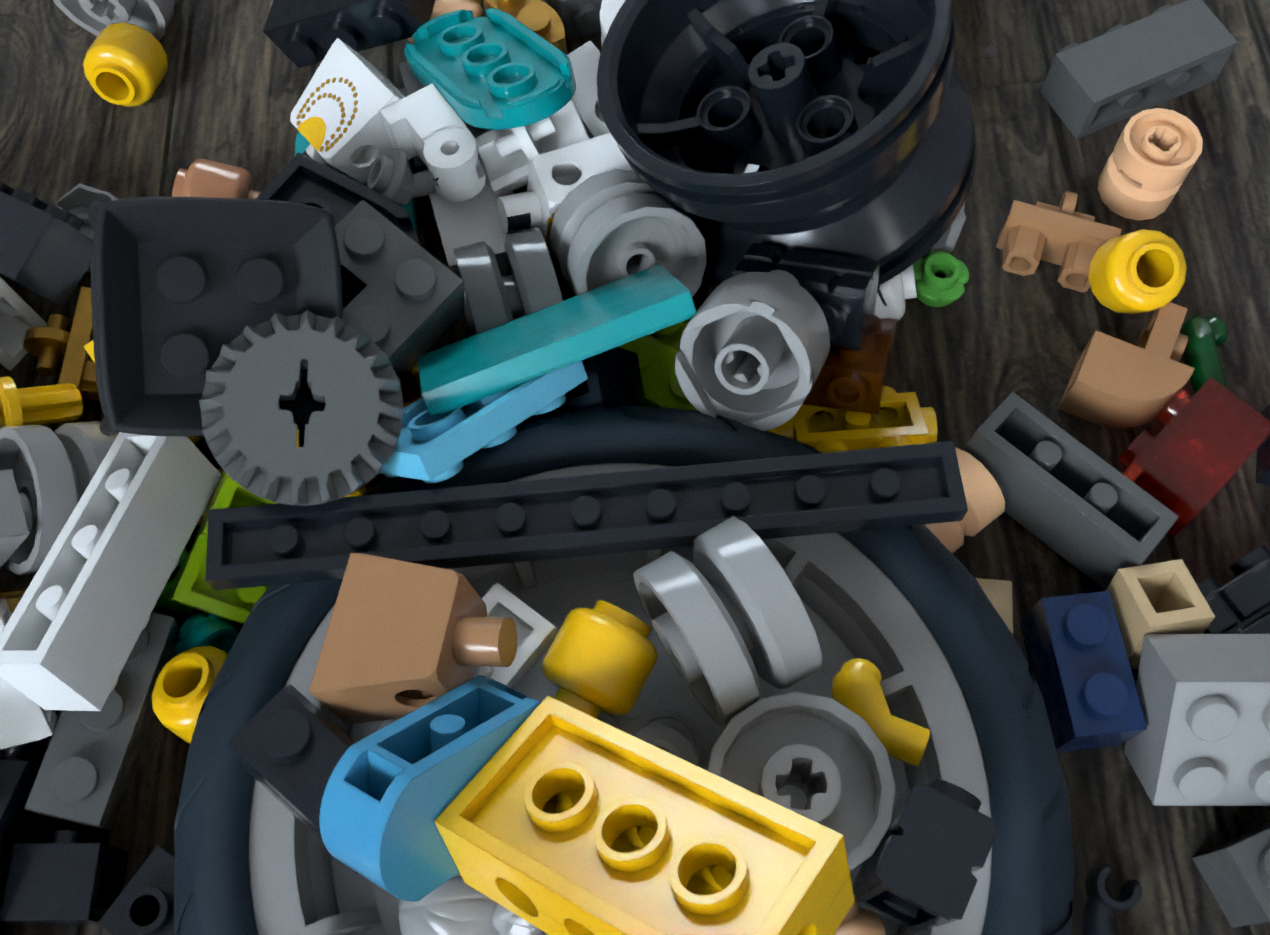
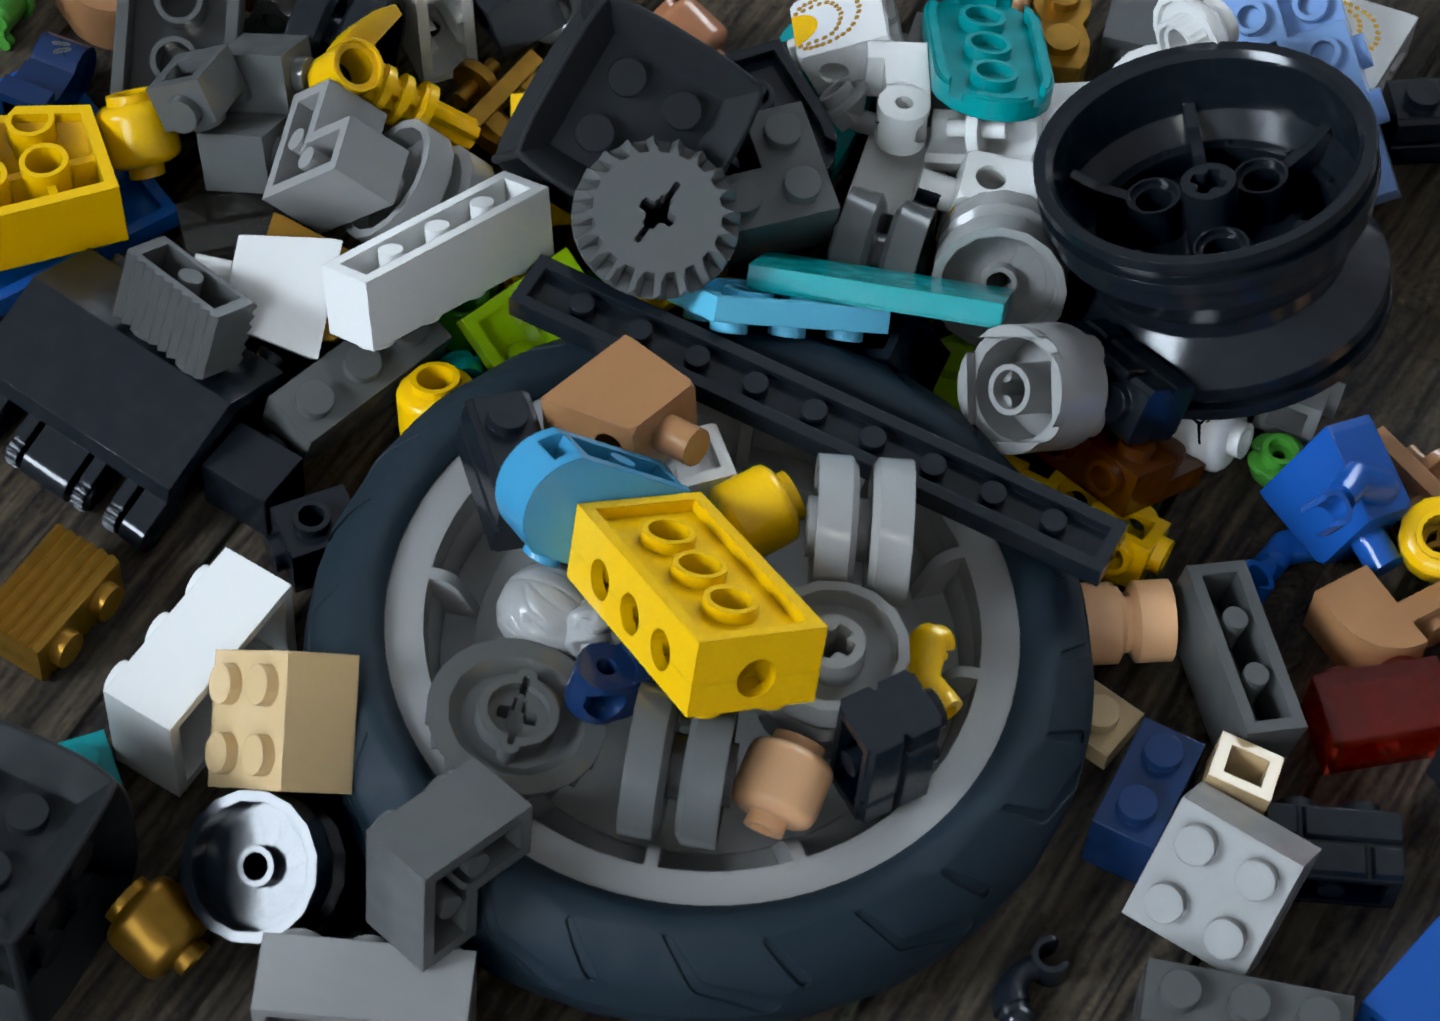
camera: 25 degrees right, 10 degrees down
none -> blue torso [1246,414,1411,604]

